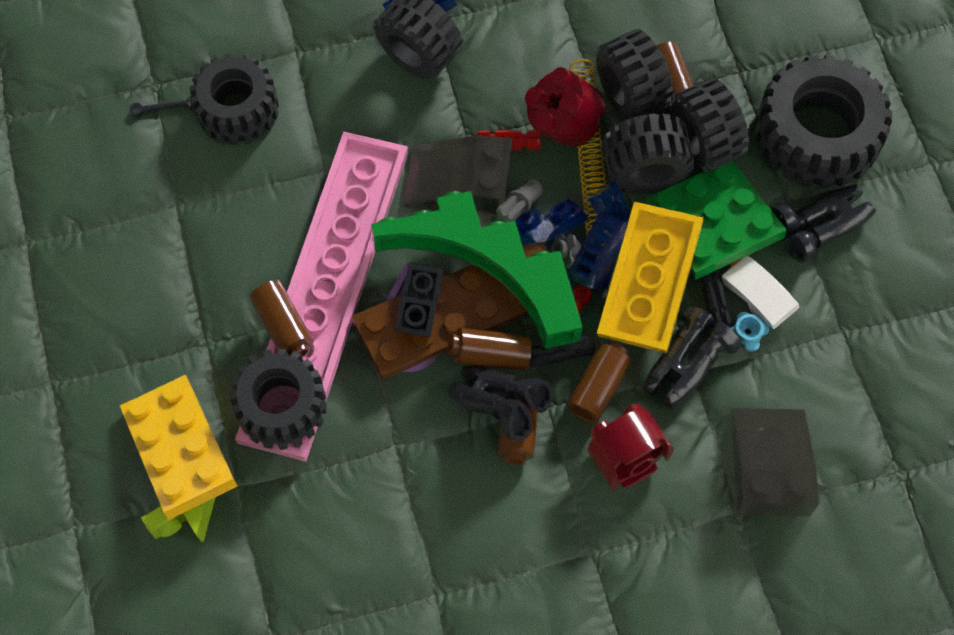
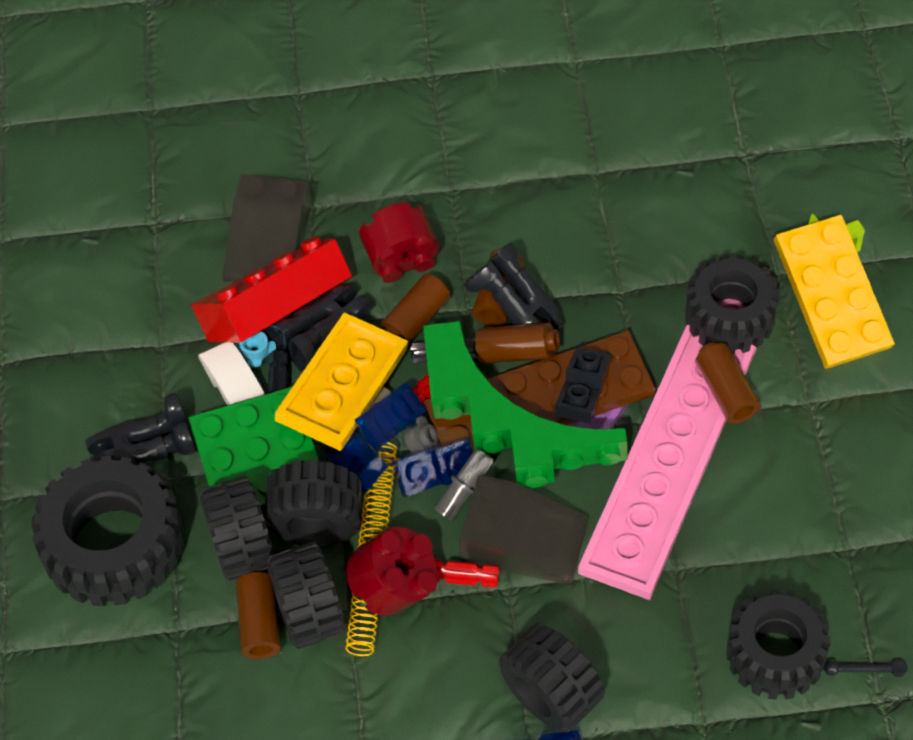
camera: 170 degrees left, 10 degrees down
none -> red wedge [190,236,352,343]

